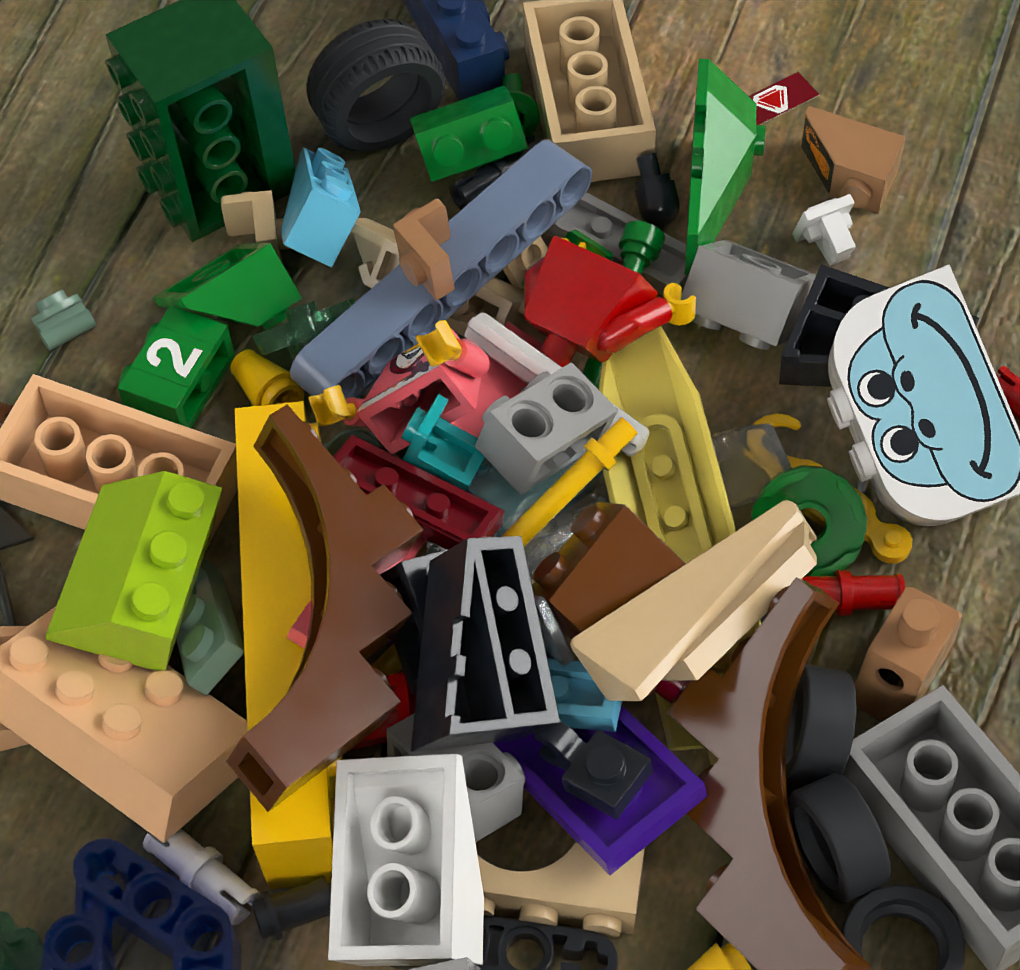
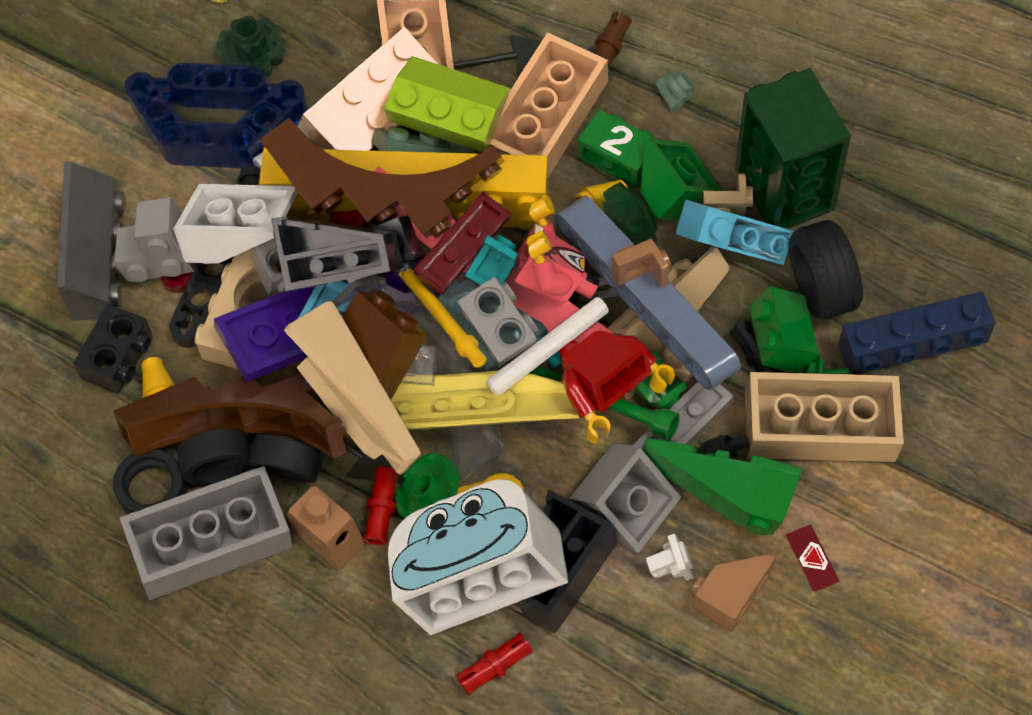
camera: 100 degrees right, 5 degrees up
black plate [534,721,653,820] -> none

